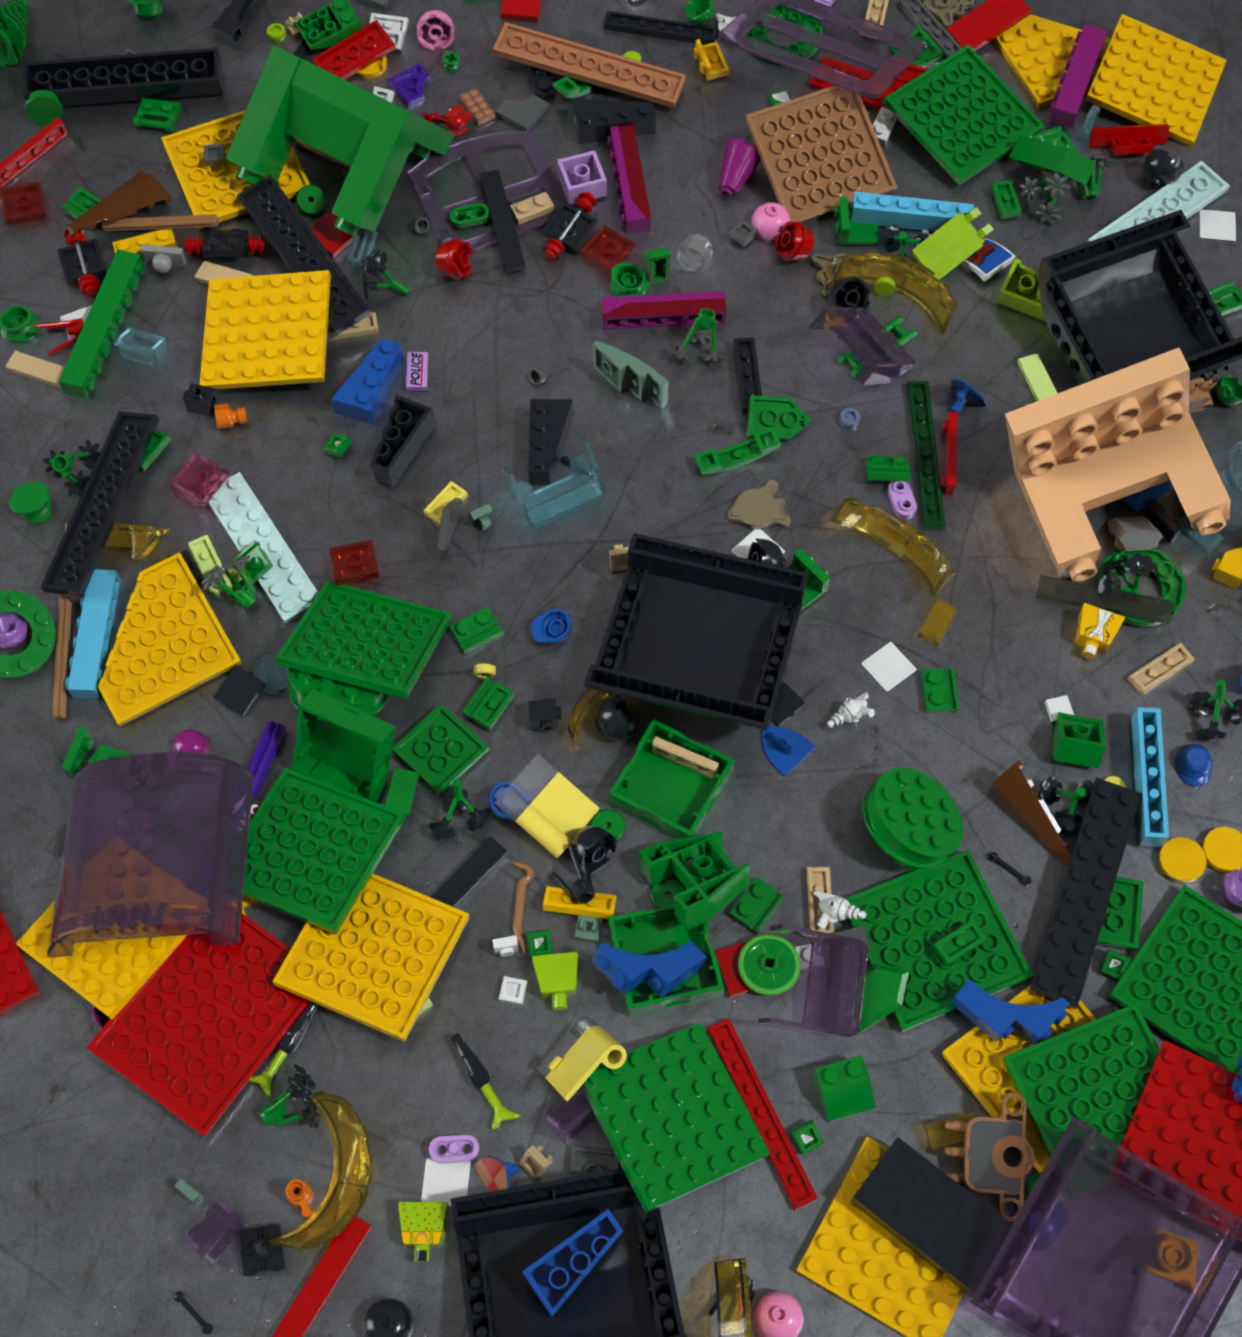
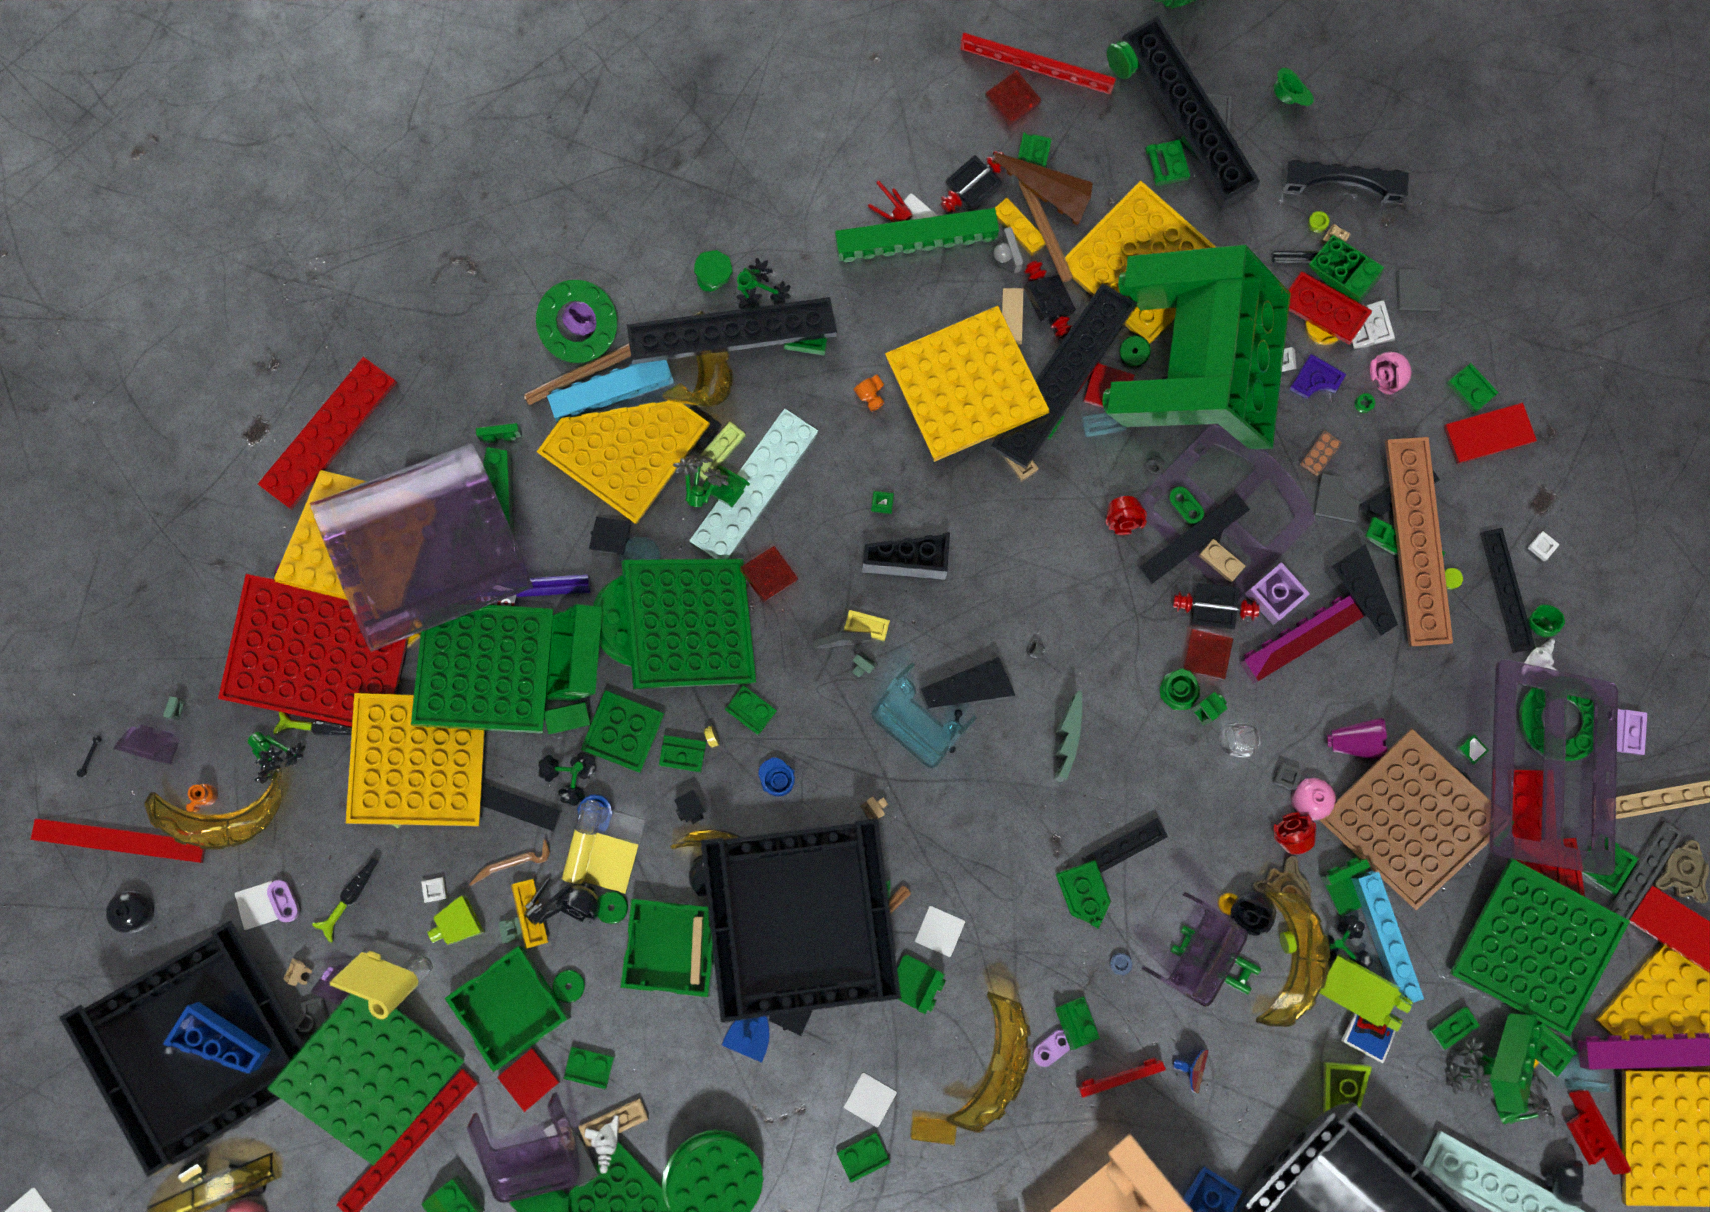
camera: 65 degrees right, 15 degrees up
green hat [0,305,39,343] -> none
tan tile [5,351,65,388] -> none
clear light blue tile [113,327,169,367] -> none
clear pink slope [170,451,231,506] -> none
magenta hair [172,729,210,764] -> none
black brick [183,383,219,417] -> none
dark grey plate [204,143,226,166] -> none
black piece [239,1223,285,1277] -> none
blue wedge [331,338,404,424] -> none
black plant [362,250,410,300] -> none
lime torso [399,1202,449,1263] -> none
lavender tile [406,352,429,391] -> none
red piece [423,106,472,136] -> none
shield [474,1156,519,1192] -> none
white plate [492,935,519,957] -> none
green tile [526,929,553,957] -> none
blue arch [592,940,707,998] -> none
magenta brick [602,291,727,330] -> none
green wedge [639,832,750,930] -> none
plant [669,308,726,362] -> none
yellow bracket [693,39,729,81] -> none
green slope [694,427,781,475] -> none
dark tan tile [728,480,791,529] -> none
green wheel [738,934,801,996] -> none
black cylinder [747,538,786,567] -> none
green tile [790,1120,824,1155] -> none
white piece [826,692,875,728] -> none
white plate [873,107,898,146] -> none
dark green tile [907,381,946,531] -> none
yellowish green tile [1017,353,1058,402] -> none

